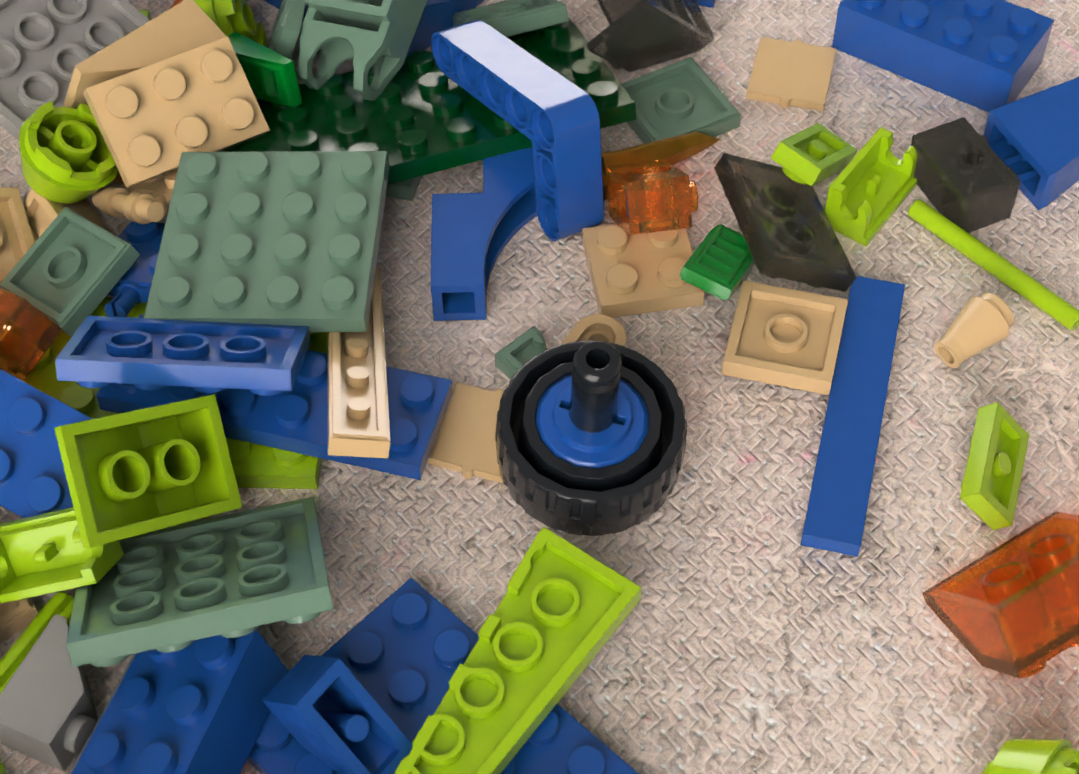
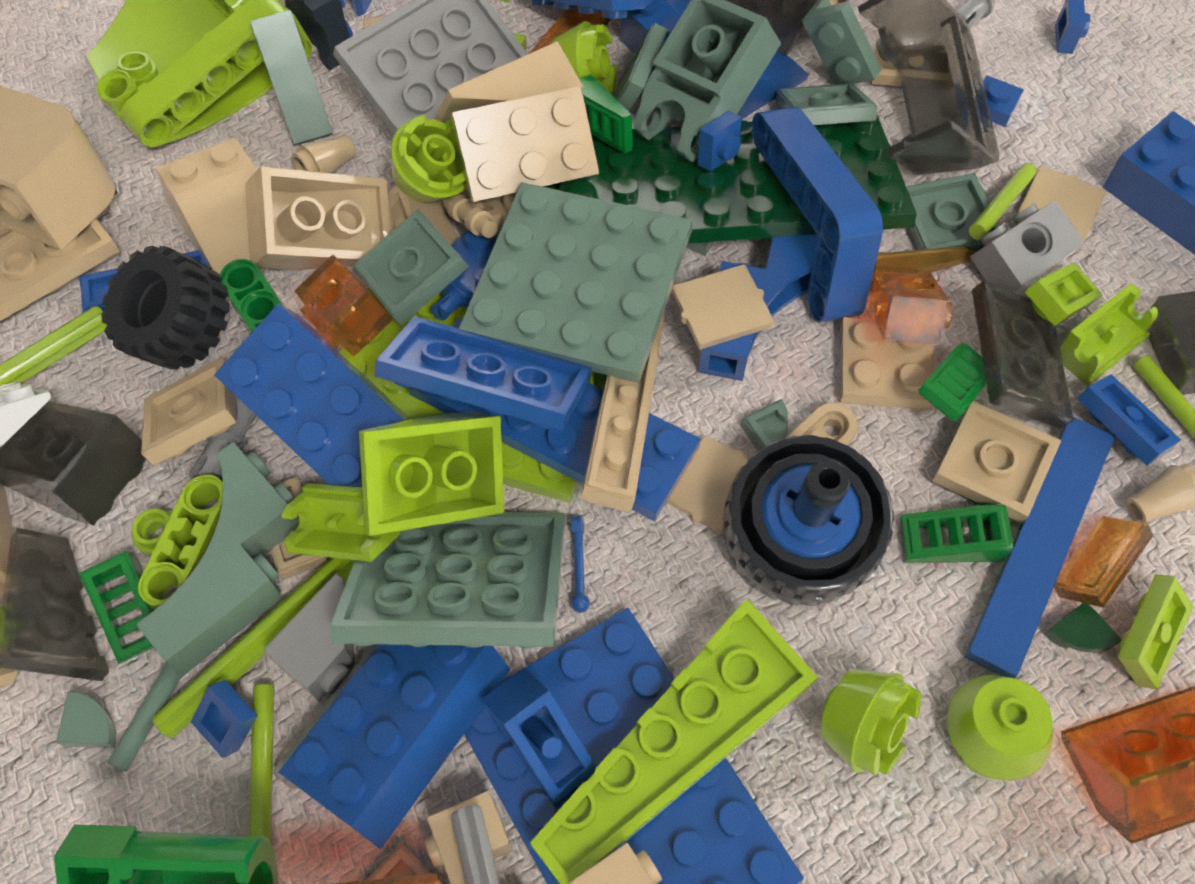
camera: 15 degrees right, 10 degrees up
none -> blue hinge [571,515,590,613]
none -> tan piece [671,264,775,350]
none -> blue plate [698,110,742,172]
none -> lime cone [821,669,921,776]
none -> green slope [899,505,1013,563]
none -> lime cone [947,675,1053,780]
none -> lime bar [969,163,1037,240]
none -> light grey brick [970,200,1085,299]
none -> dark green tile [1044,601,1122,653]
none -> clear orange tile [1054,516,1153,608]
none -> blue plate [1077,374,1181,466]

